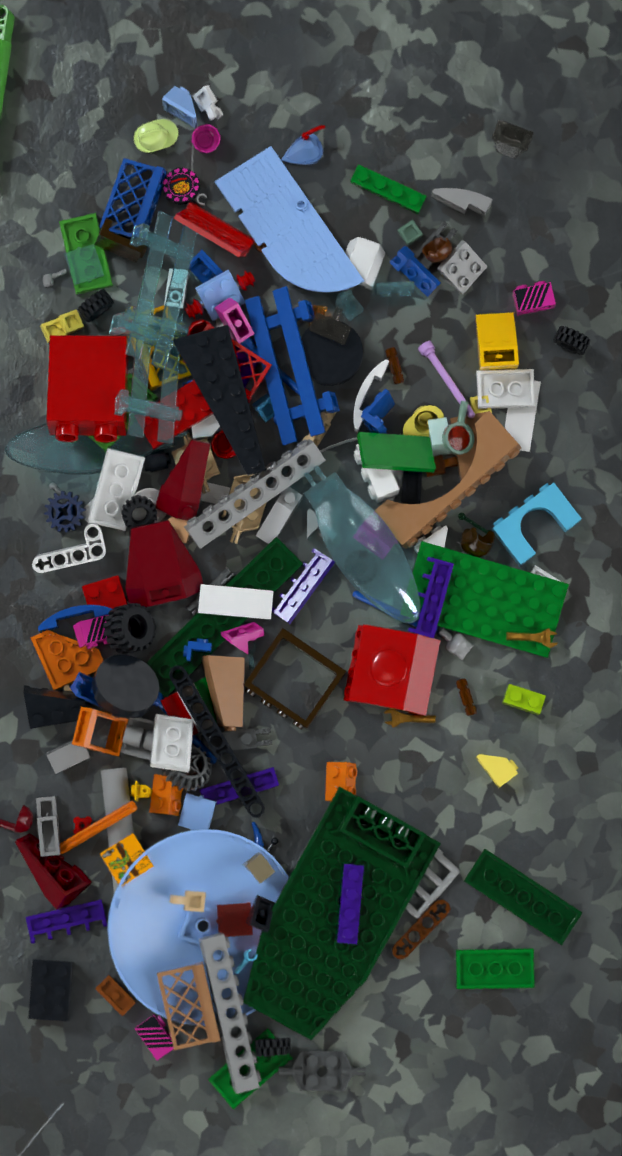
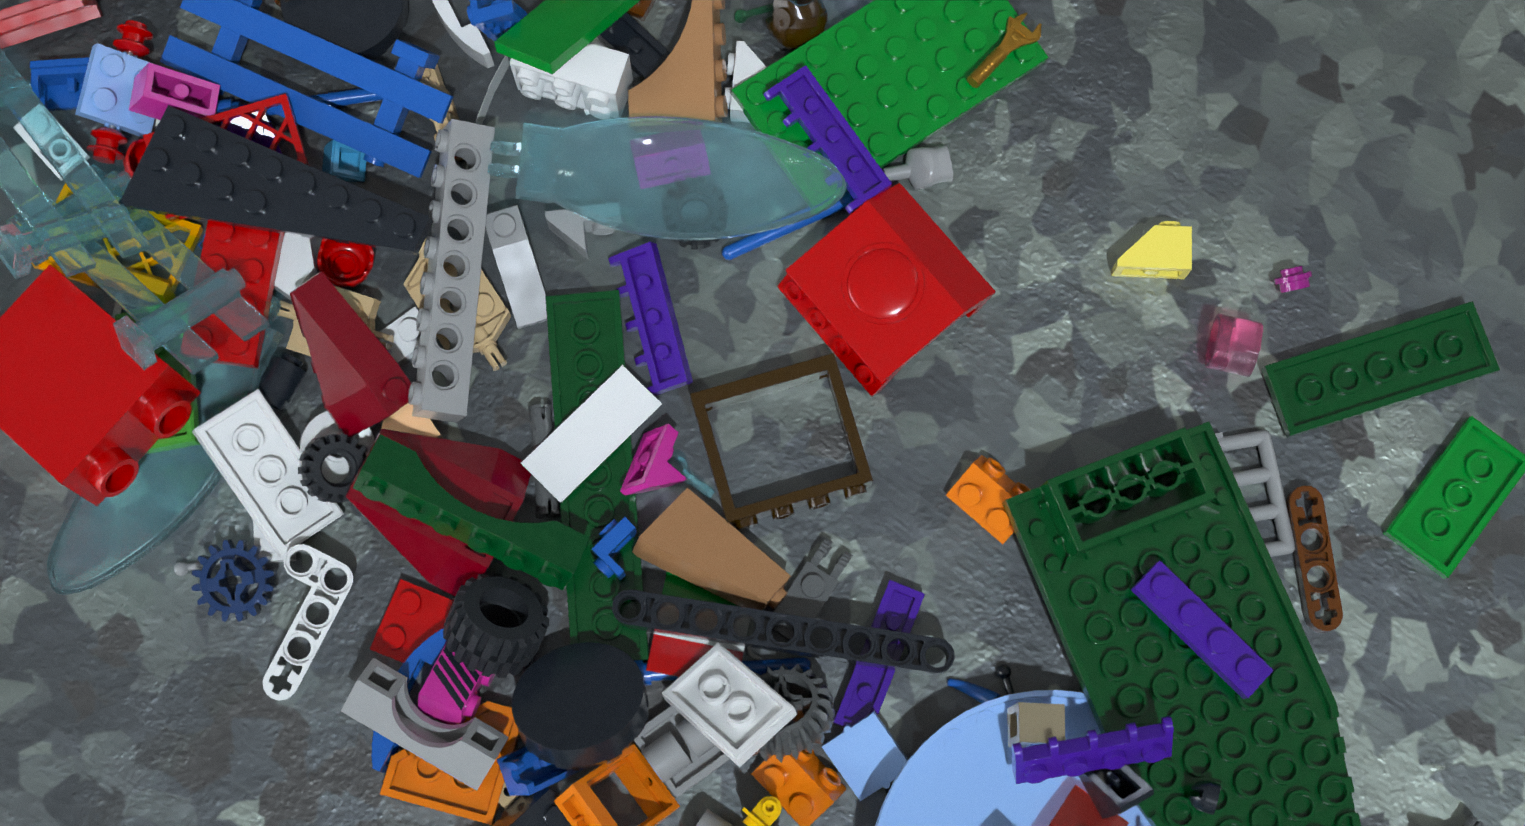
camera: 50 degrees left, 5 degrees down
pearl gold piece [384,708,436,728] -> none
reddish brown axle [456,678,477,716] -> none
lime brick [502,684,546,716] -> none
none -> light grey arch [341,658,509,791]
none -> dark green arch [353,434,590,591]
none -> dark purple hinge [1012,716,1174,784]
none -> black hinge [1189,780,1221,815]
none -> clear pink piece [1205,313,1263,377]
none -> magenta plate [1274,265,1312,293]

